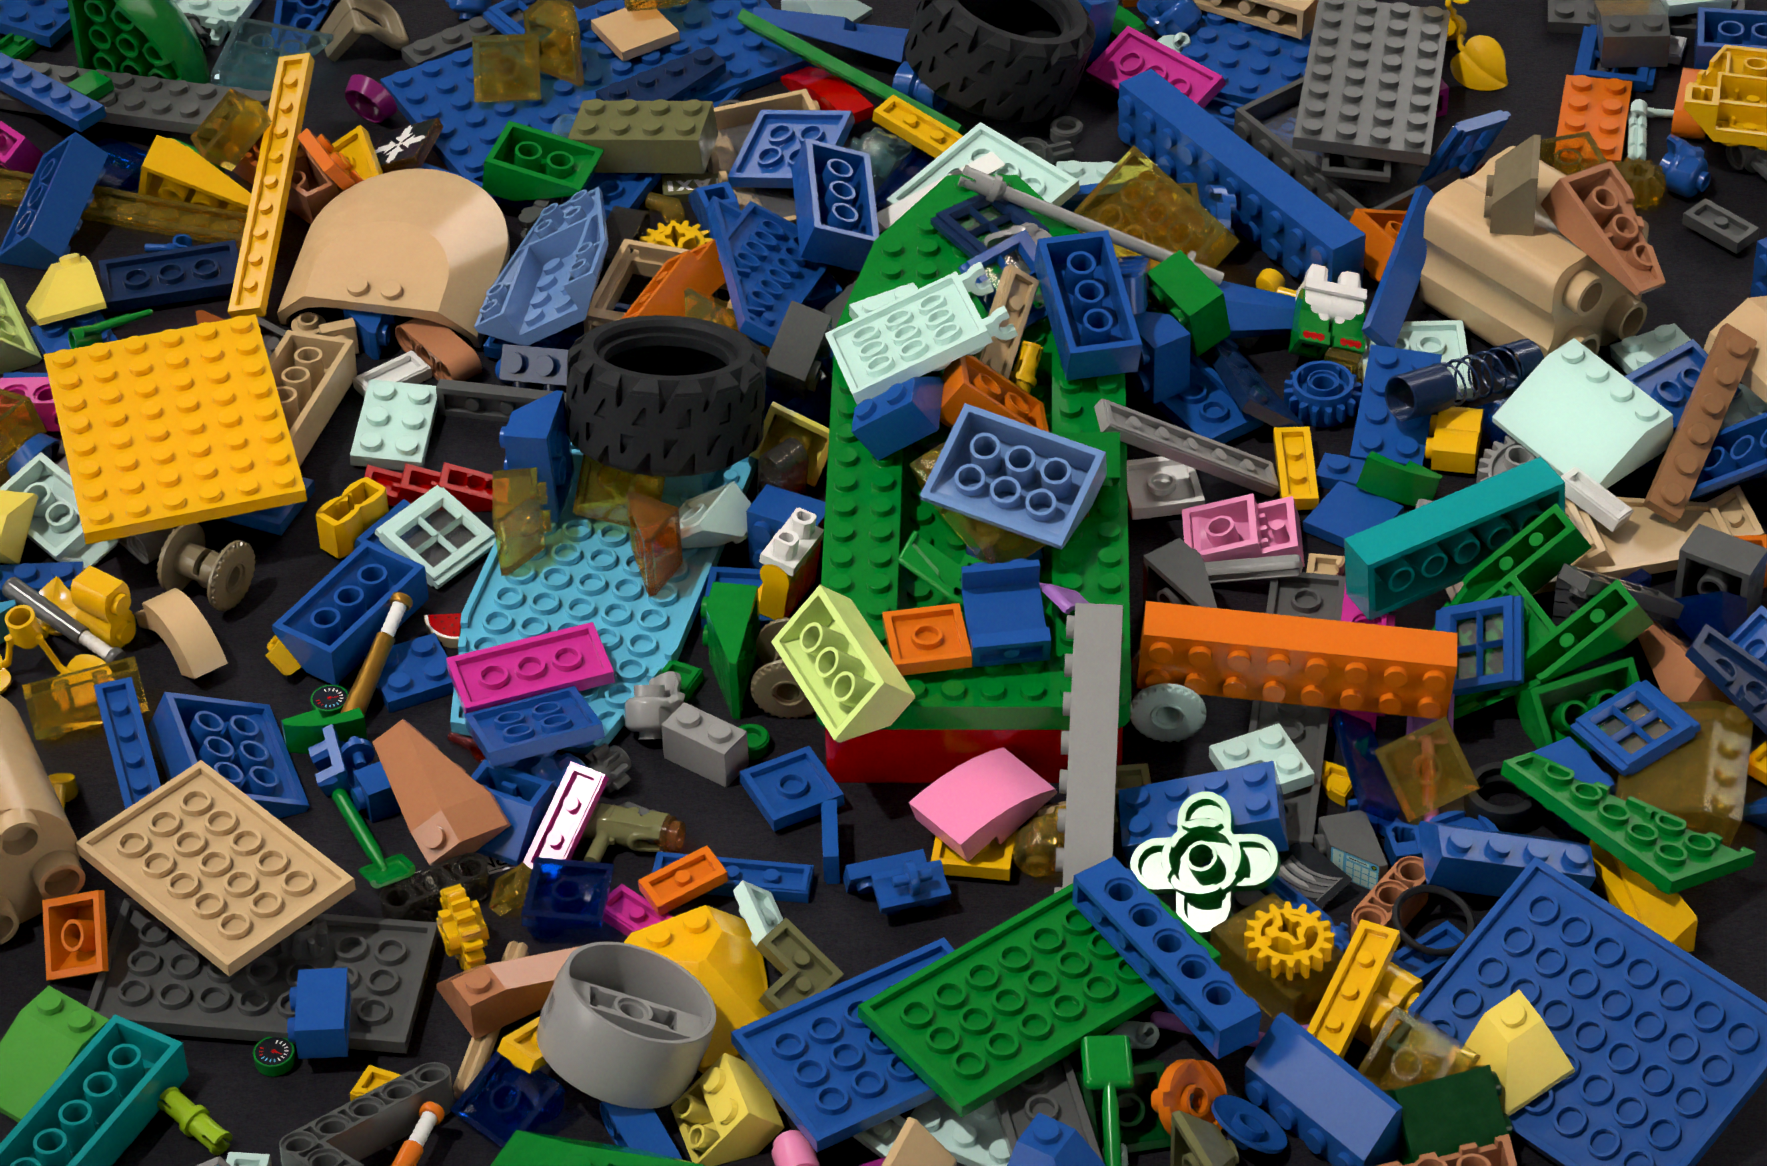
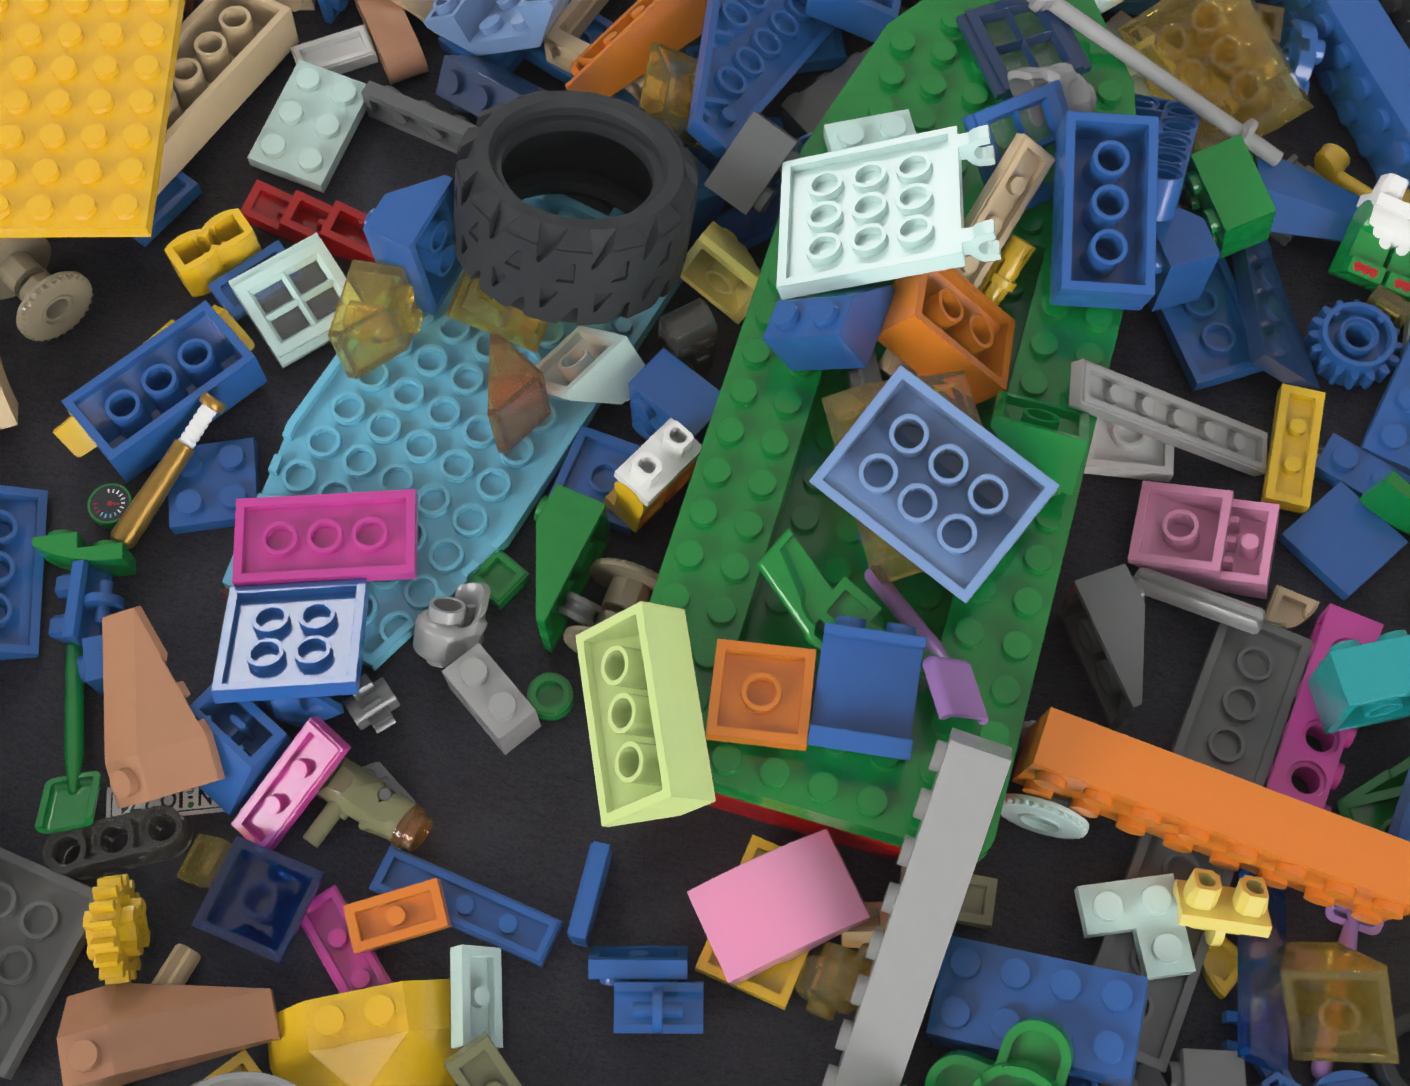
camera: 15 degrees right, 25 degrees up
red tile [424,613,461,649] -> none
blue plate [739,746,844,831] -> none
none -> dark grey bush [556,590,603,627]
none -> light yellow hips [1172,868,1272,947]

